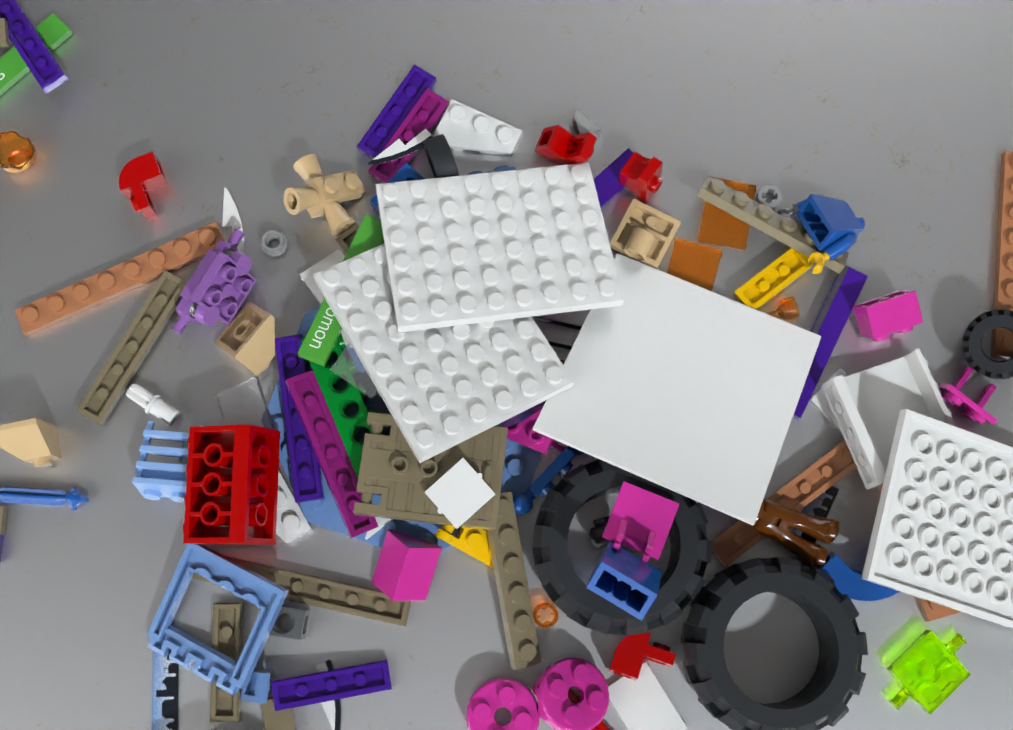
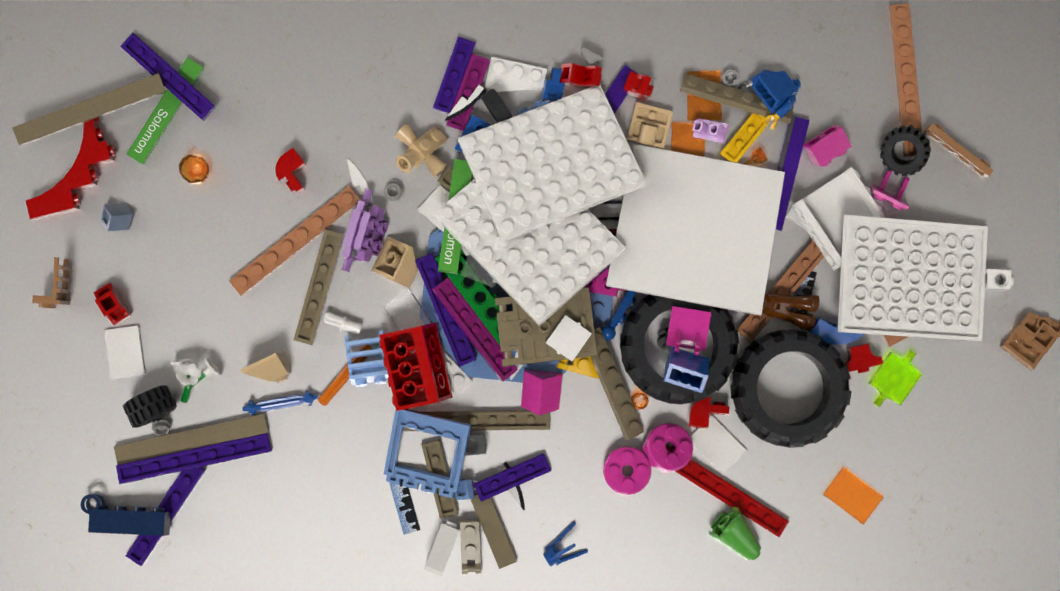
camera: 15 degrees left, 10 degrees up
none -> orange axle [318,344,373,406]
none -> blue plate [541,68,565,101]
none -> lavender hips [692,118,730,143]
none -> red brick [844,344,883,373]

